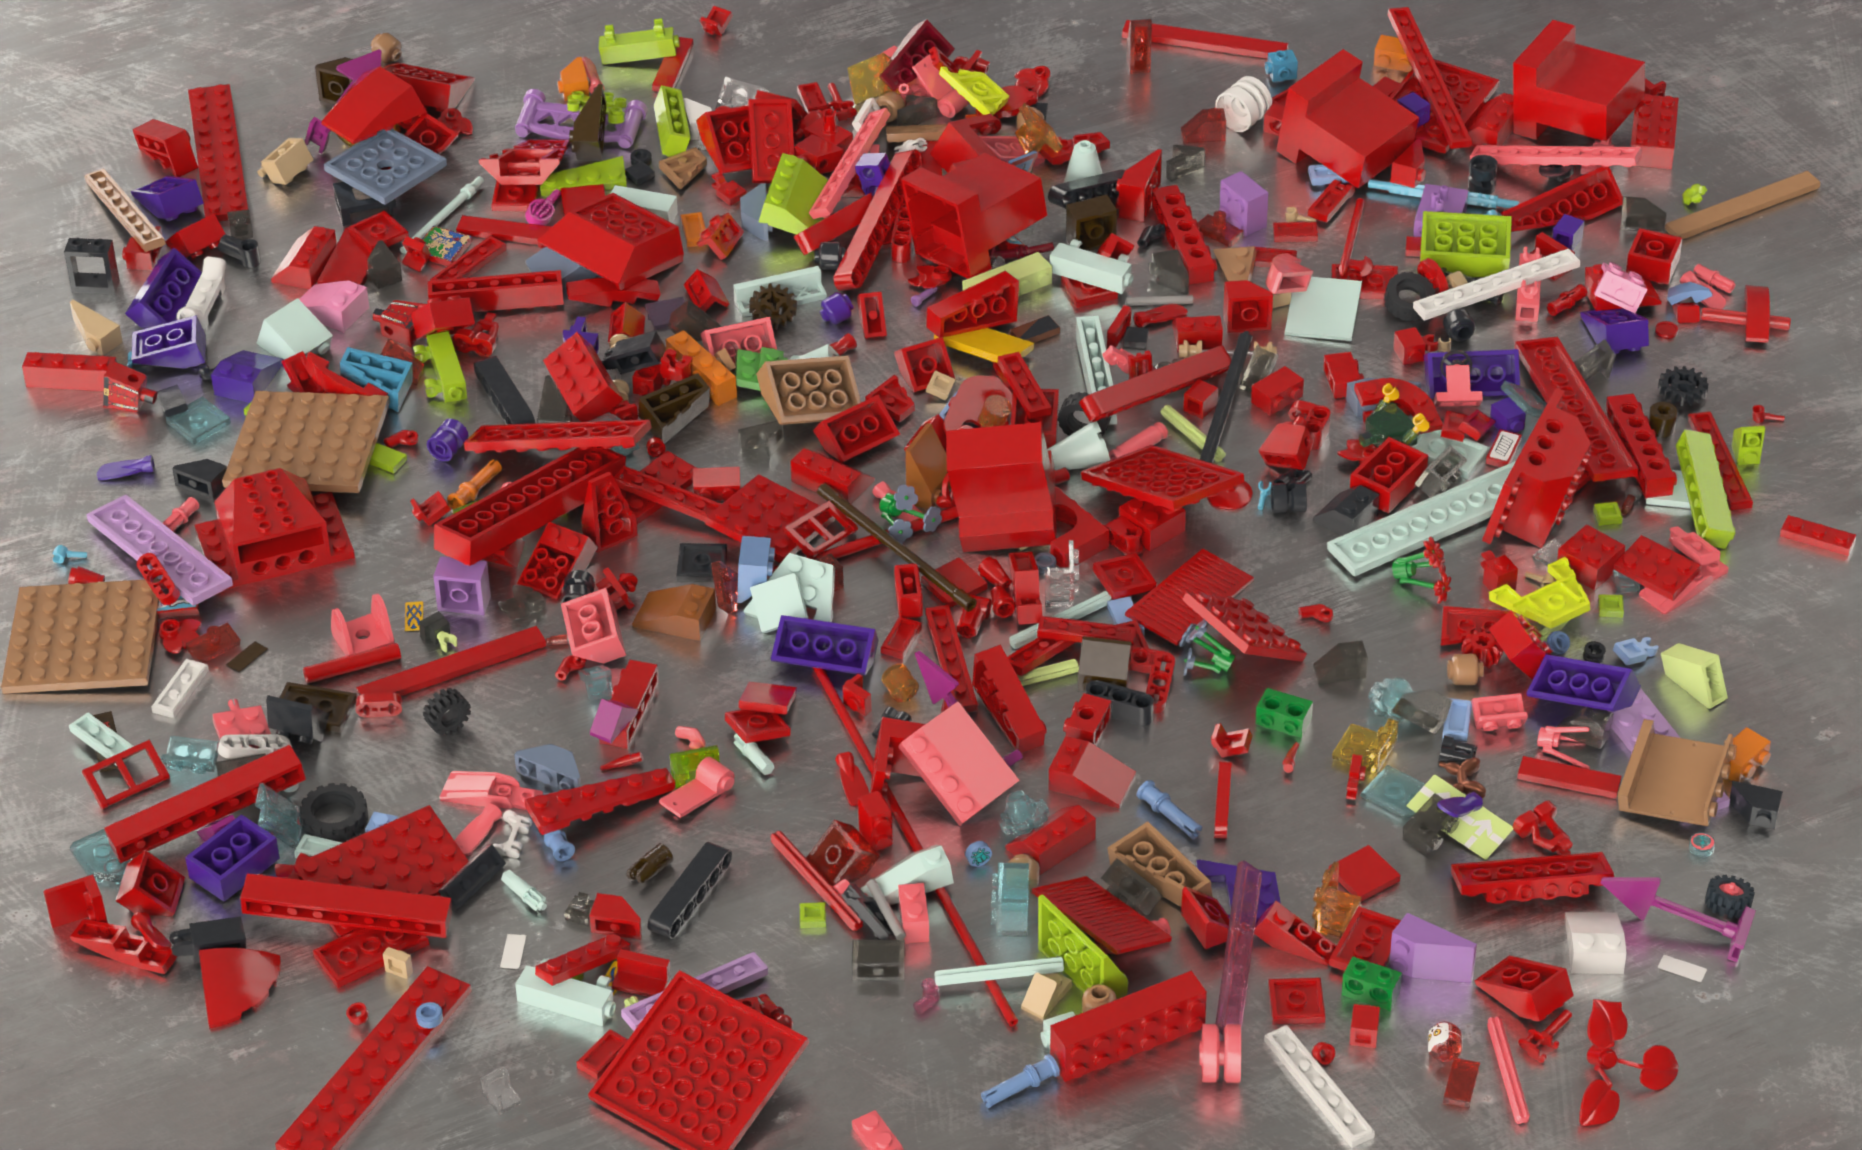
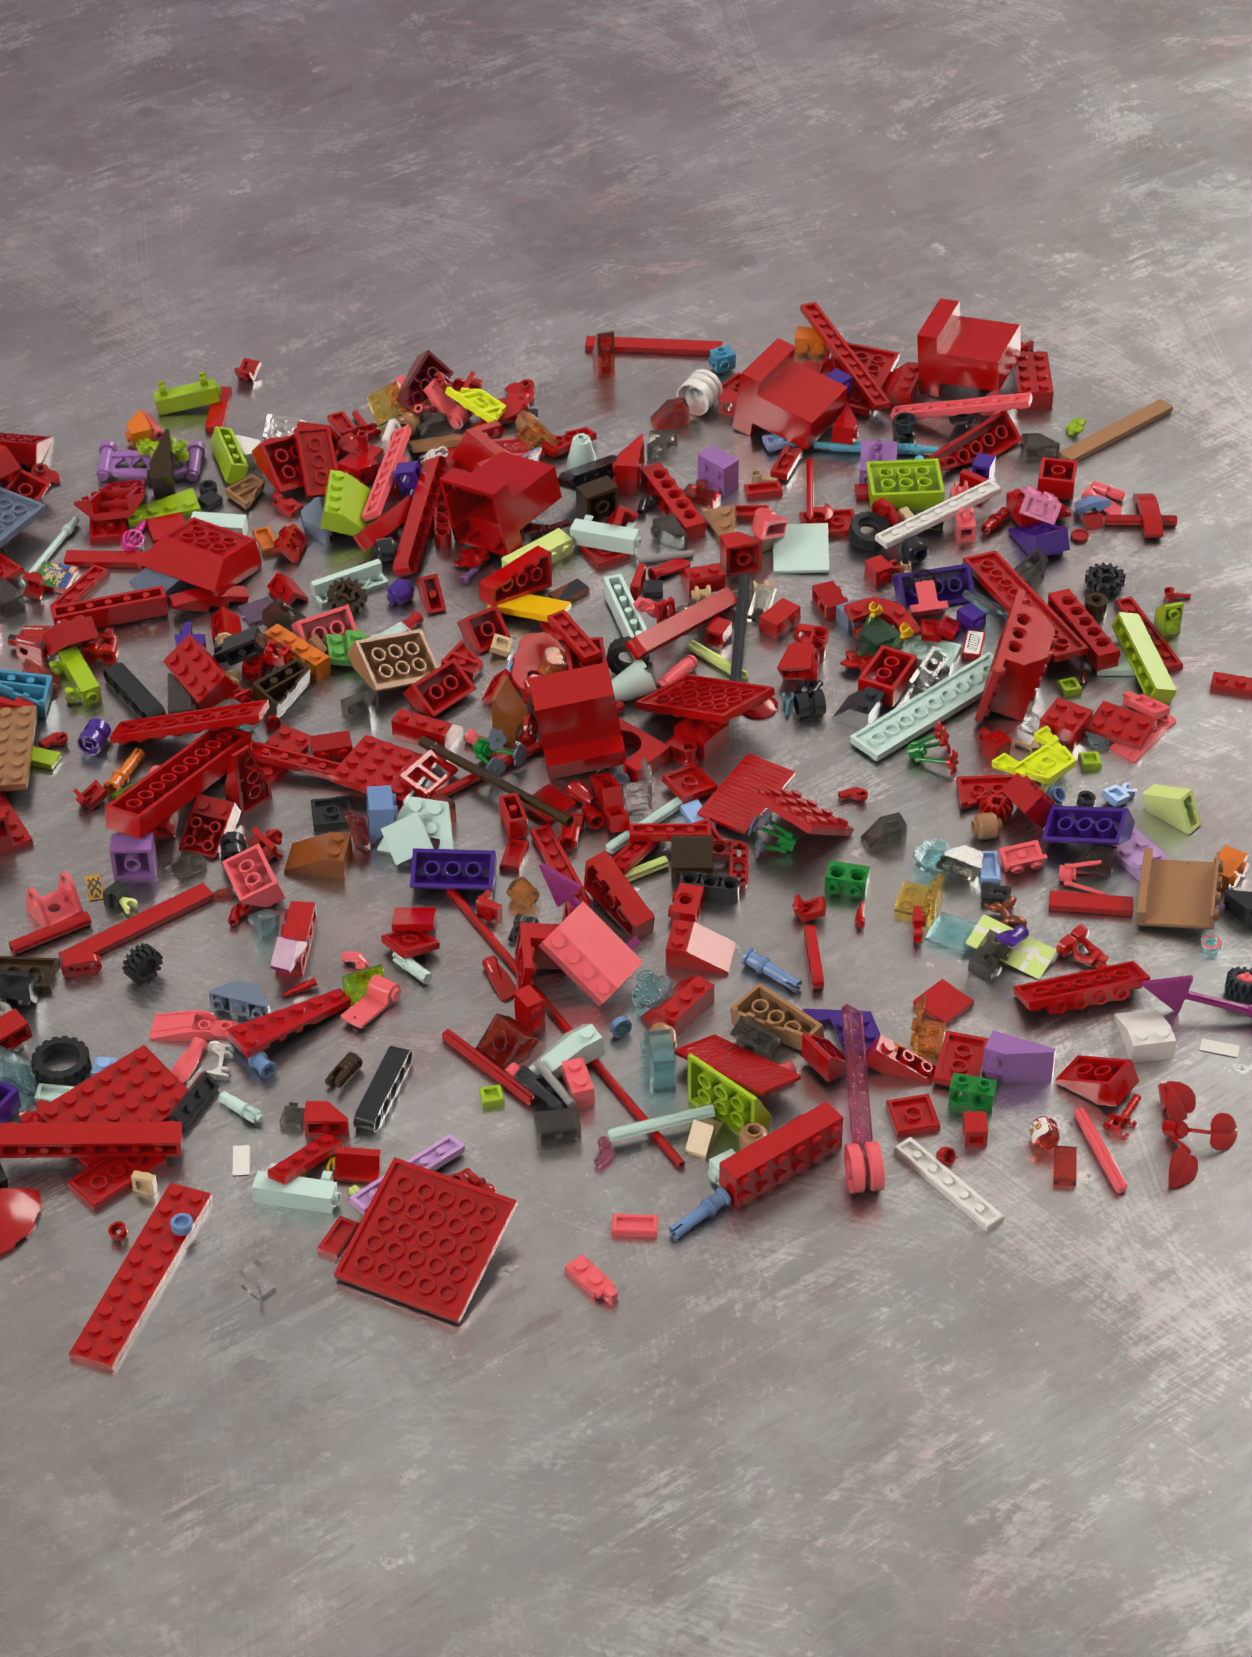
camera: 10 degrees left, 0 degrees up
none -> coral tile [611,1213,658,1238]

